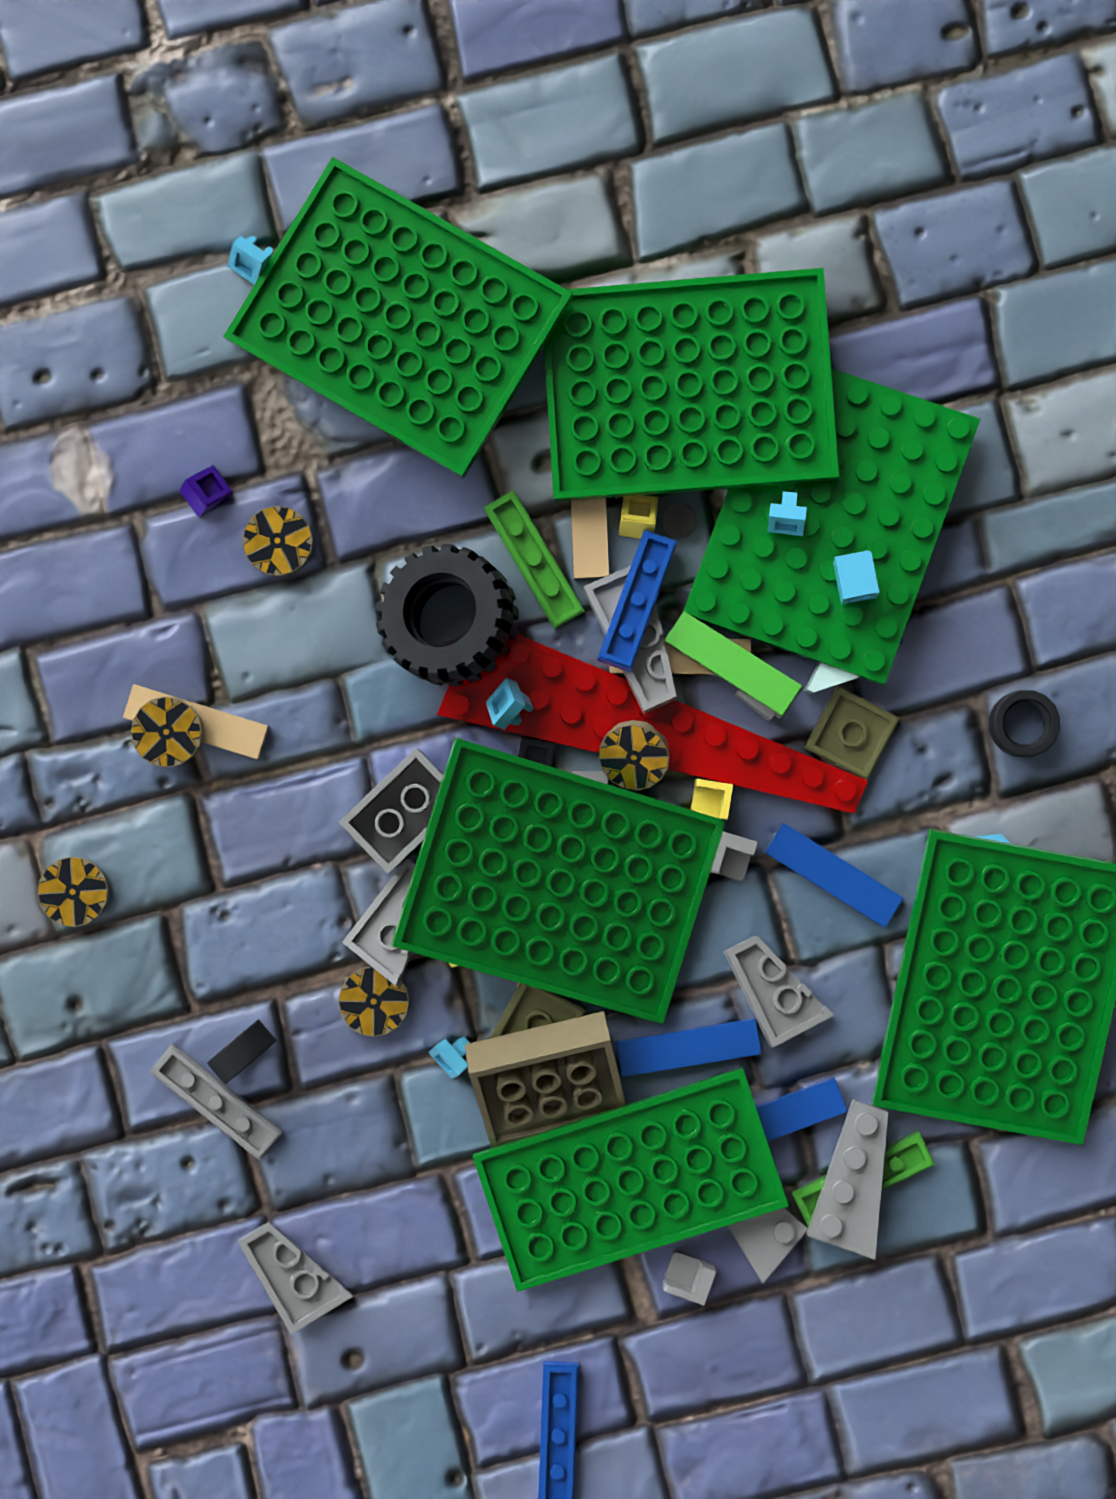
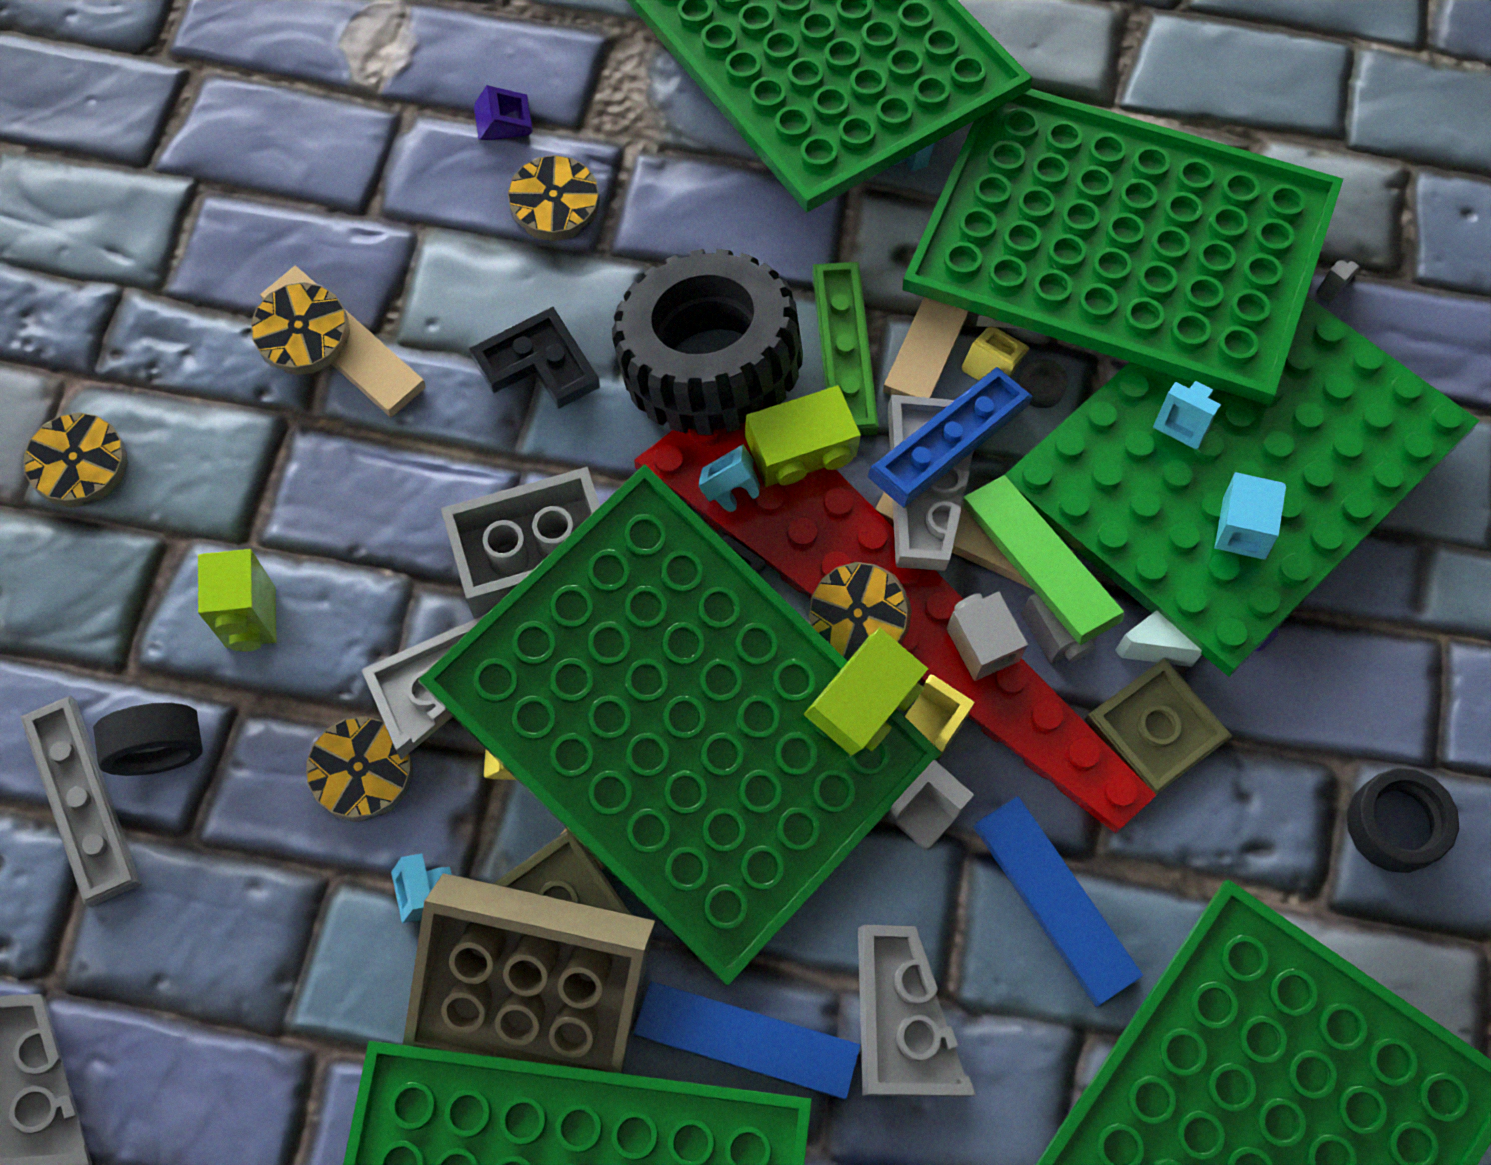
camera: 20 degrees right, 20 degrees down
none -> lime brick [198,549,277,652]
none -> black plate [469,306,600,409]
none -> lime brick [745,385,861,487]
none -> lime brick [804,627,928,756]
none -> light grey brick [946,591,1028,681]
none -> light grey tile [1317,258,1360,304]

